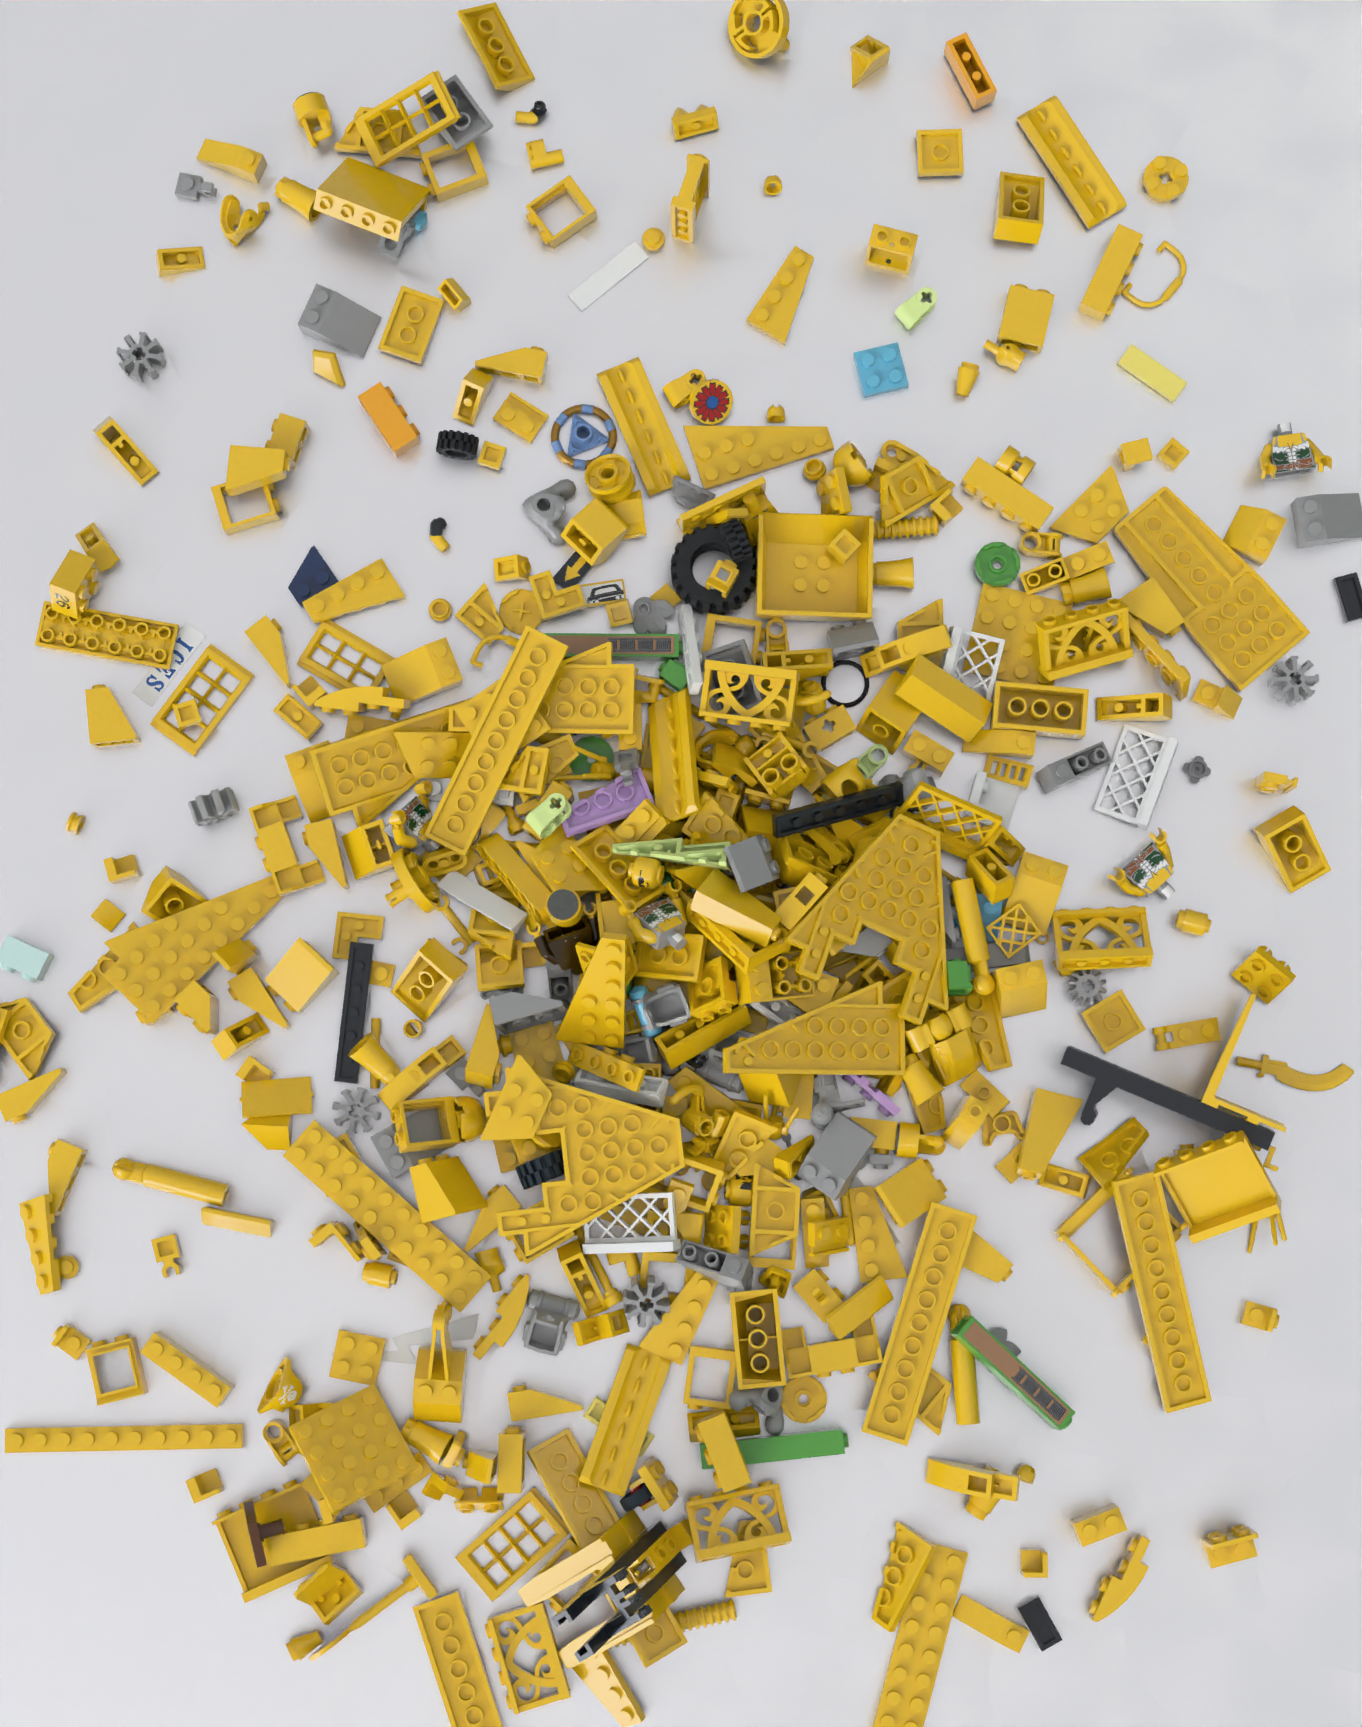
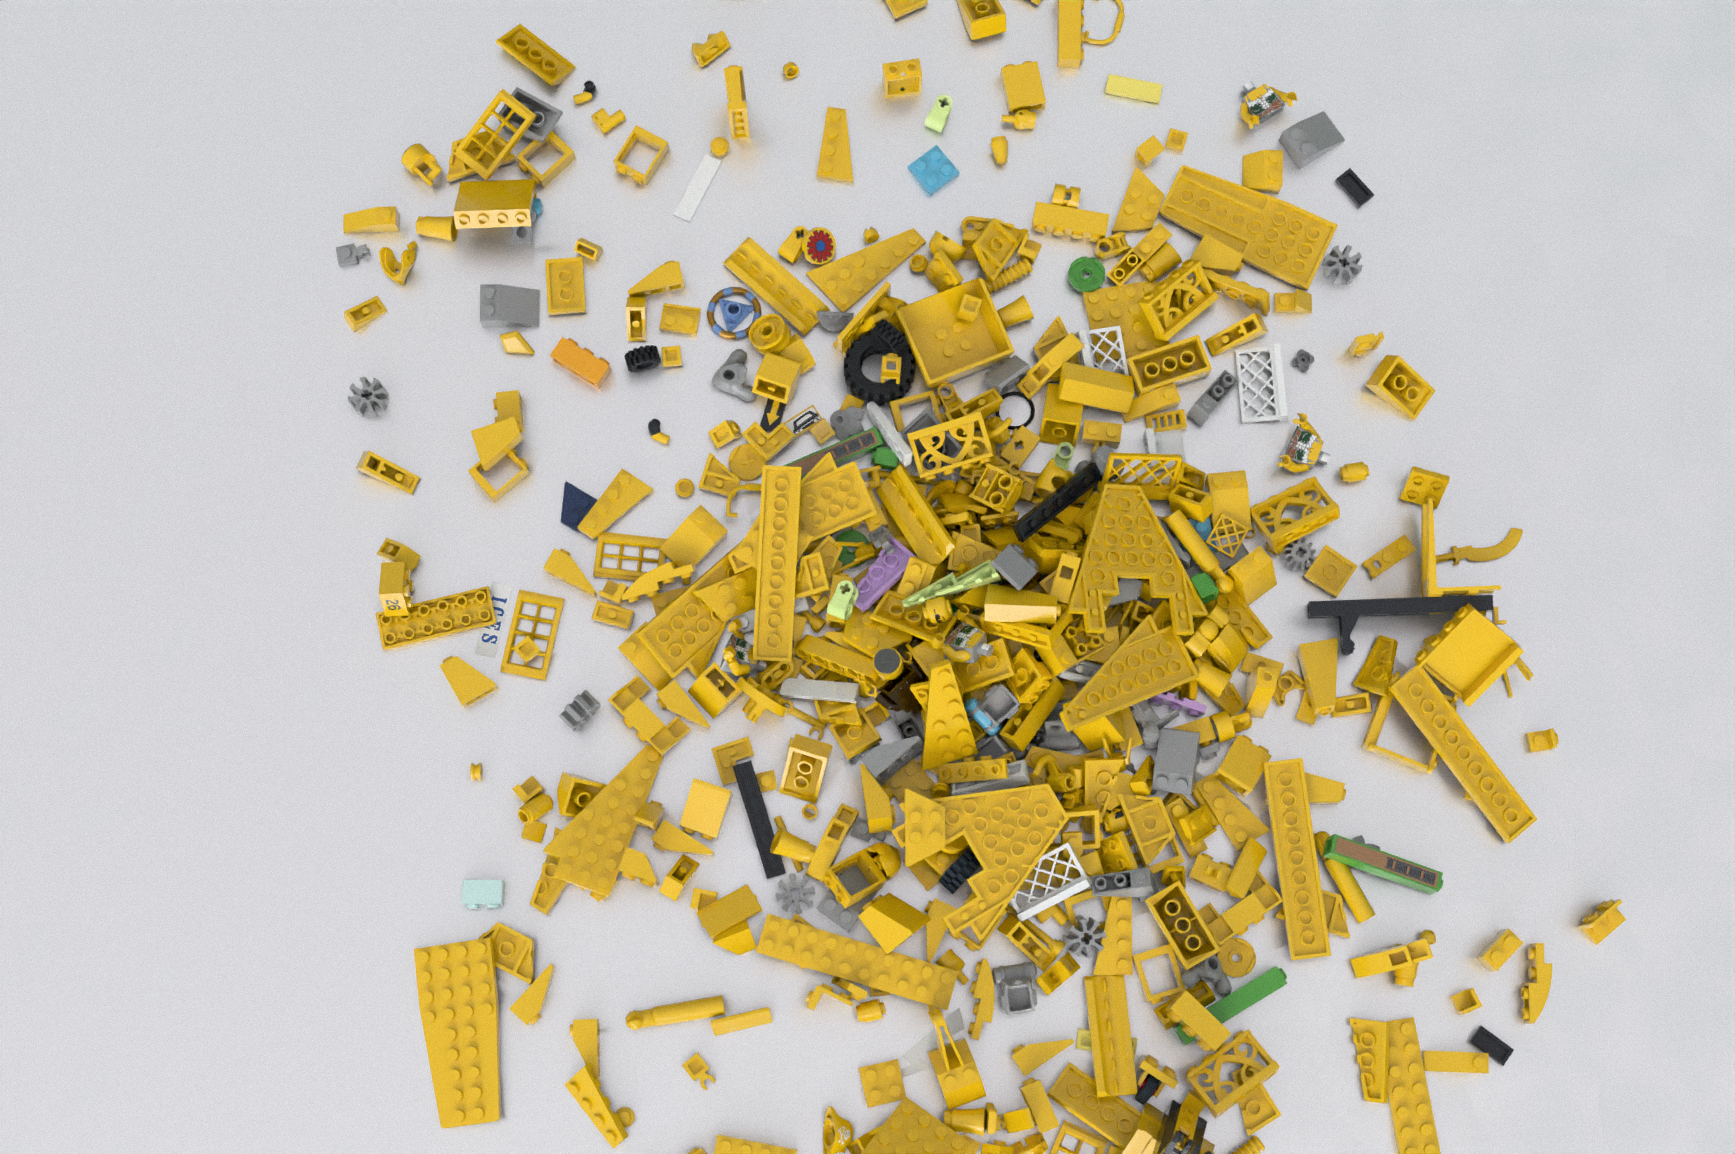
camera: 30 degrees left, 5 degrees down
none -> yellow head [518,793,553,824]

